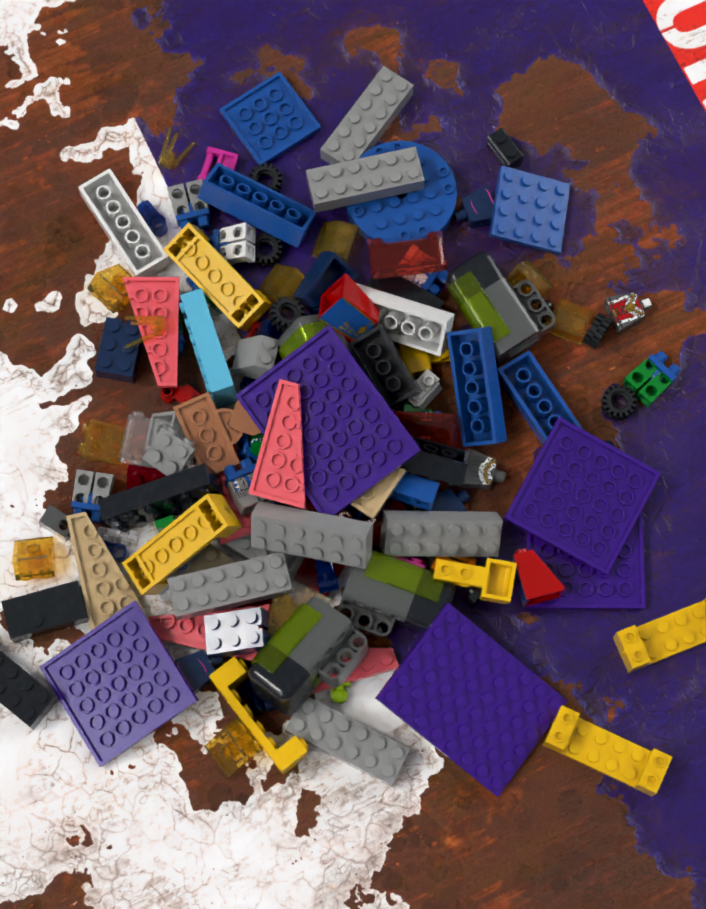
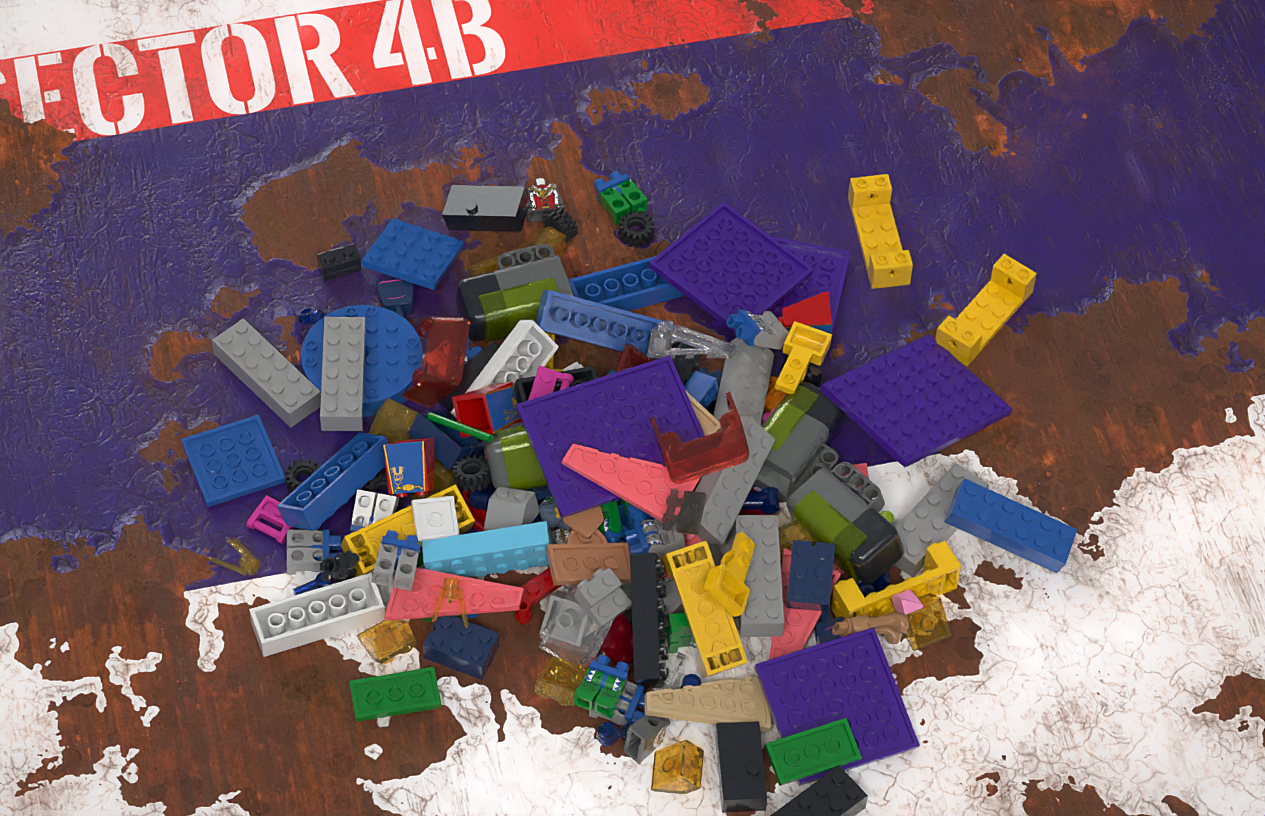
camera: 80 degrees left, 20 degrees down
none -> clear blue plate [296,307,325,325]
none -> black animal [319,551,360,584]
none -> green plate [349,667,442,722]
none -> light grey hips [371,530,420,591]
none -> slope [383,438,435,497]
none -> white plate [411,496,459,542]
none -> green bar [427,412,493,443]
none -> brick [442,185,531,232]
none -> dark pink plate [528,365,574,400]
none -> green hips [574,654,629,719]
none -> clear blue plate [596,723,631,746]
none -> clear windscreen [648,321,738,358]
none -> clear red windscreen [650,392,750,484]
none -> clear smoke plate [662,489,707,535]
none -> yellow plate [704,531,756,617]
none -> hips [726,309,789,350]
none -> green plate [765,718,862,786]
none -> medium nougat piece [832,612,909,644]
none -> bright pink slope [892,590,923,615]
none -> blue brick [944,478,1077,573]

